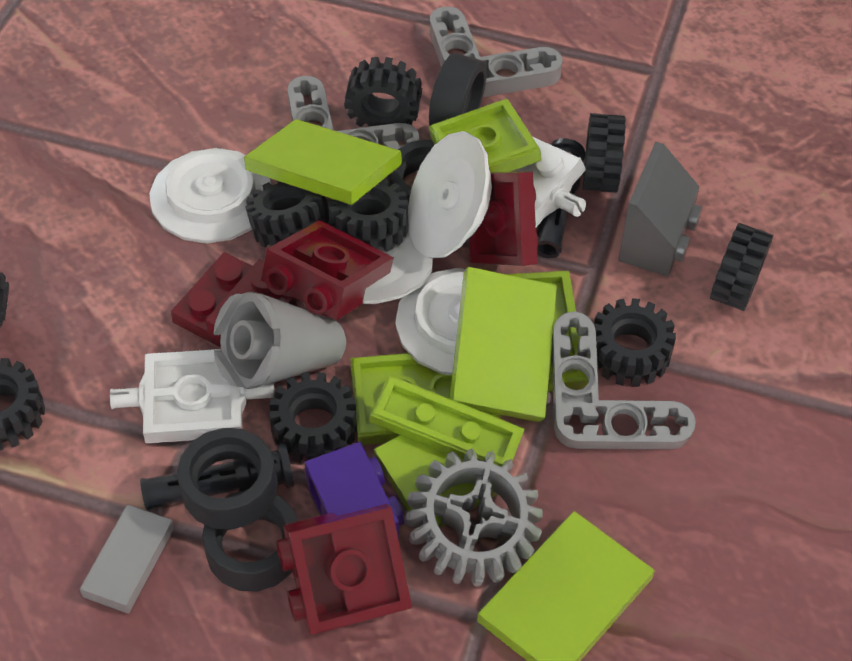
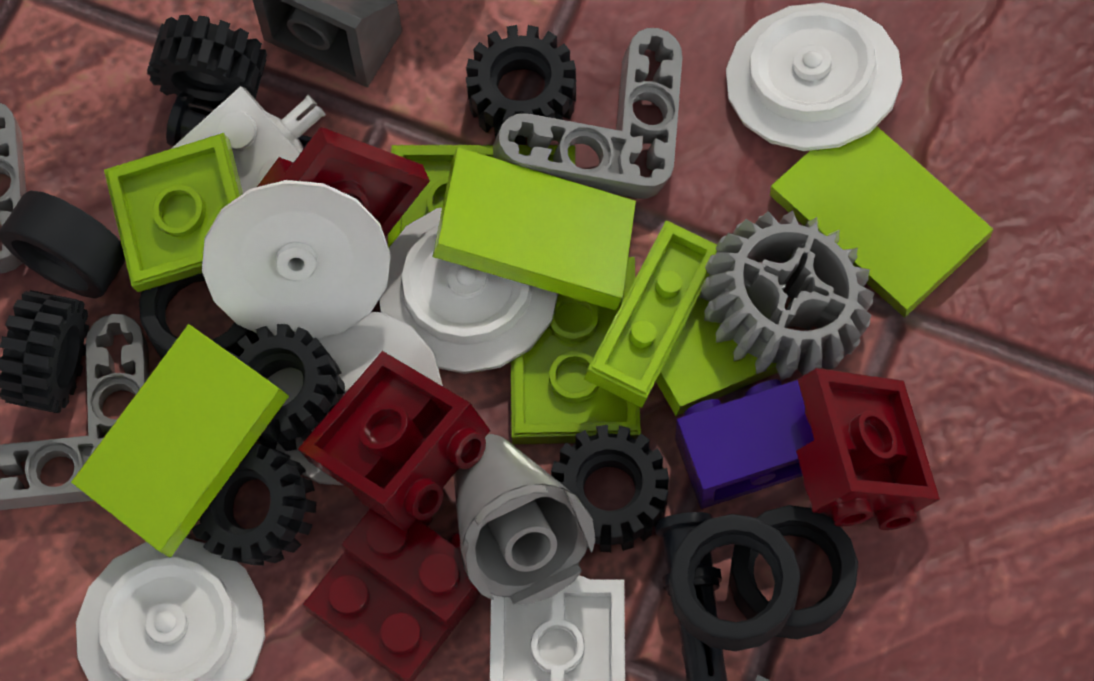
camera: 80 degrees left, 15 degrees up
none -> white piece [726,2,902,151]

